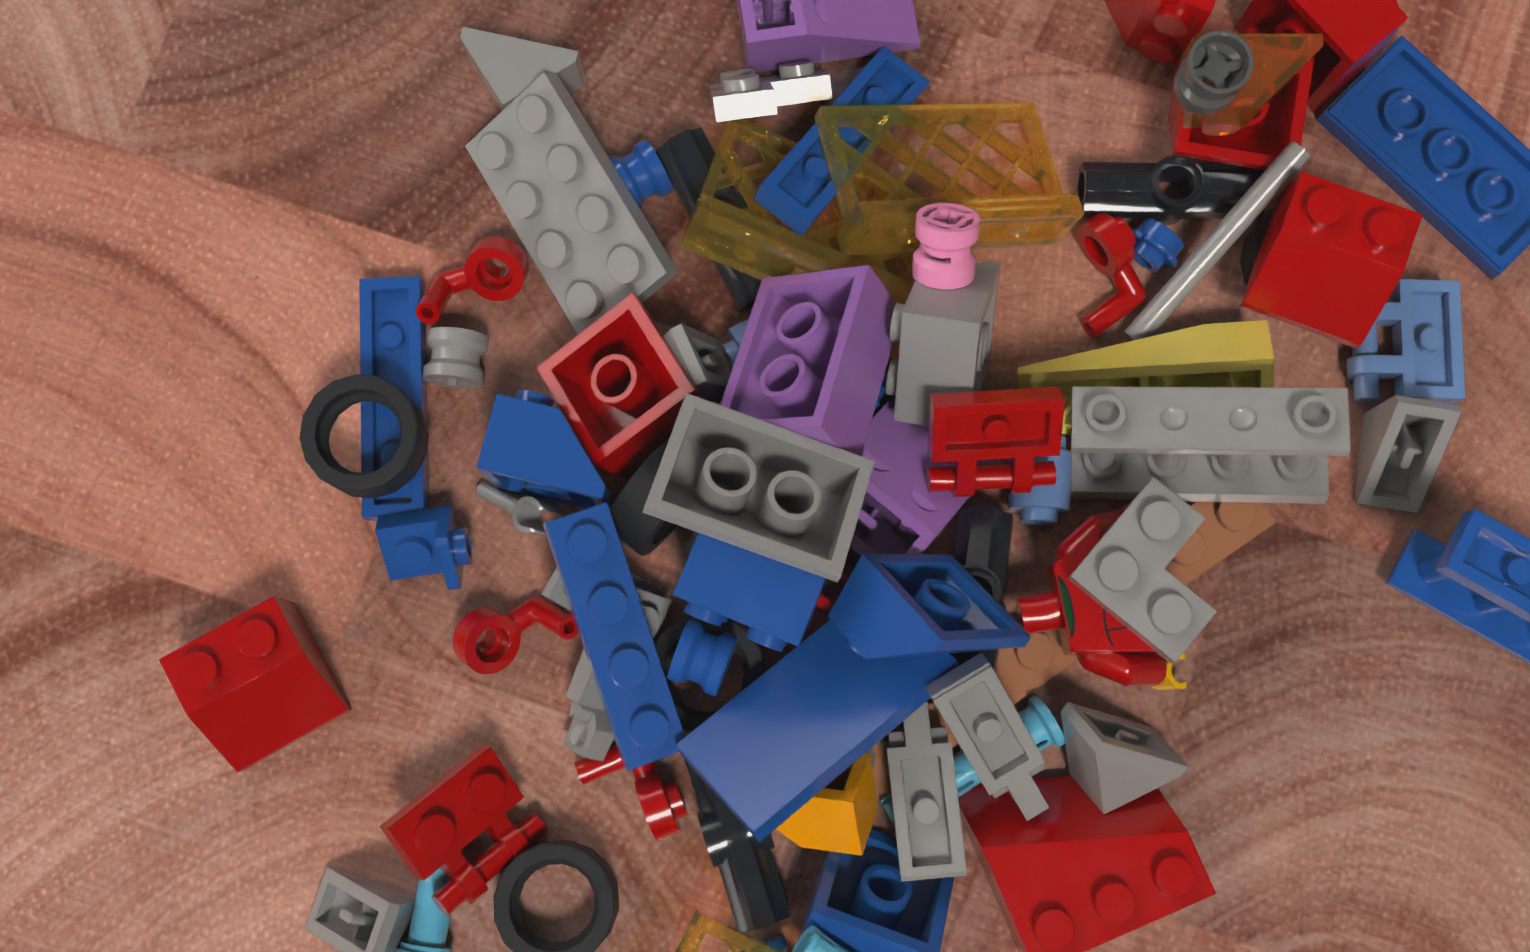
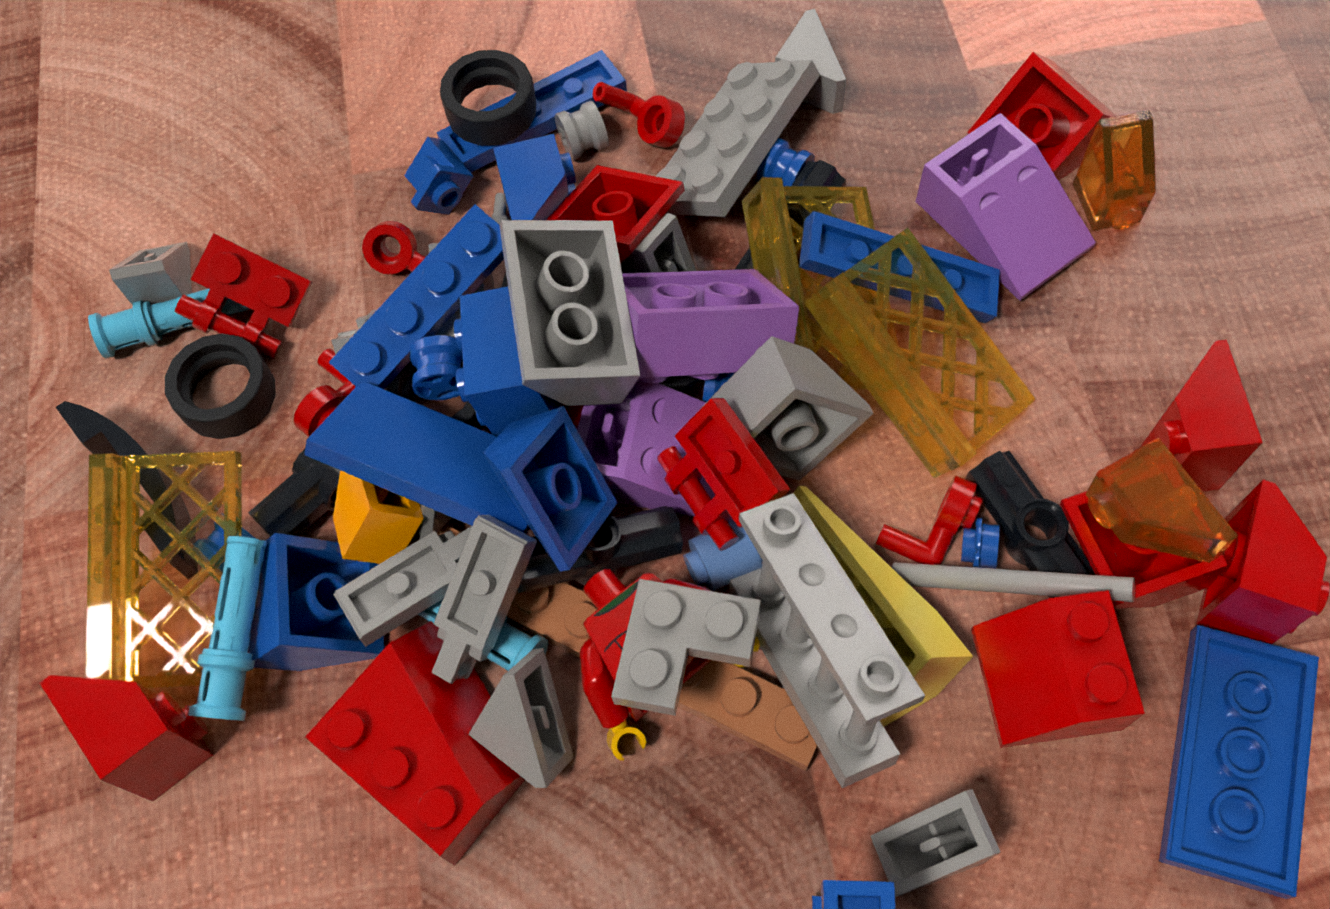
camera: 65 degrees right, 15 degrees down
red slope [159,596,352,772] -> none
plate [709,61,832,122] -> none
bright pink wheel [912,203,981,290] -> none
dark grey wheel [1174,31,1254,115] -> none
medium blue plate [1346,279,1466,404] -> none

